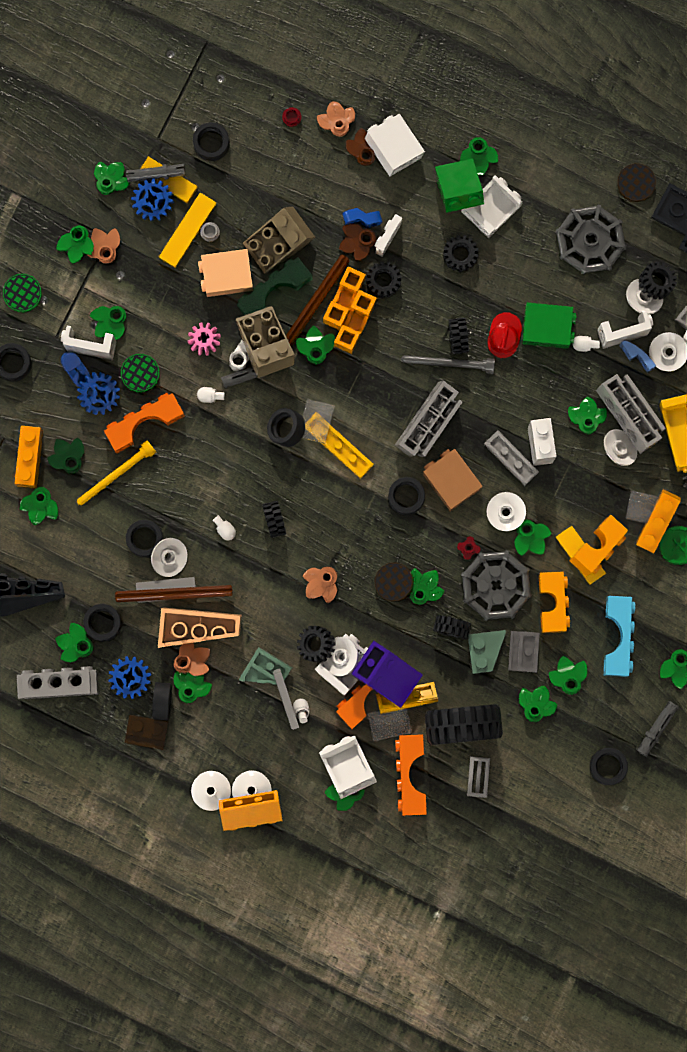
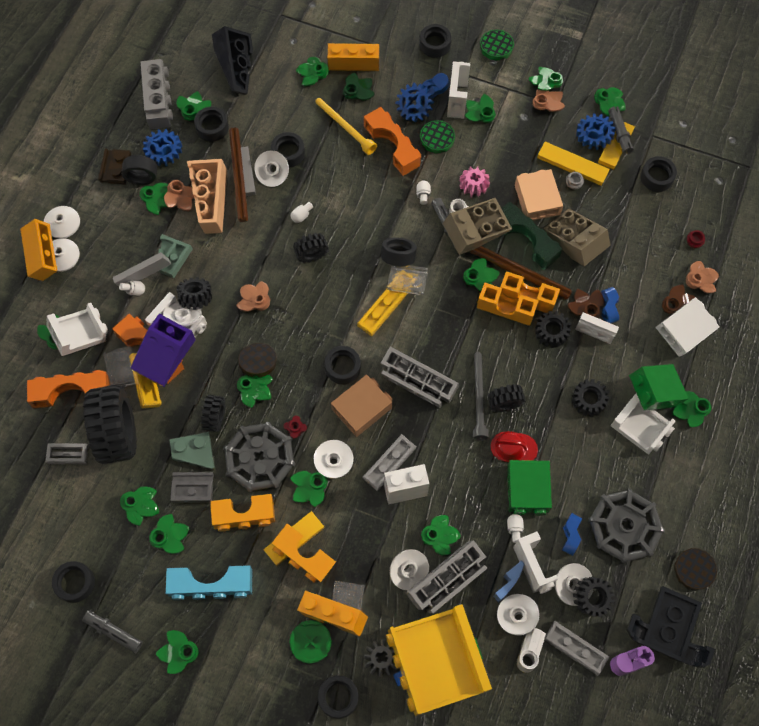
camera: 85 degrees right, 15 degrees down
none -> blue piece [562,513,582,556]

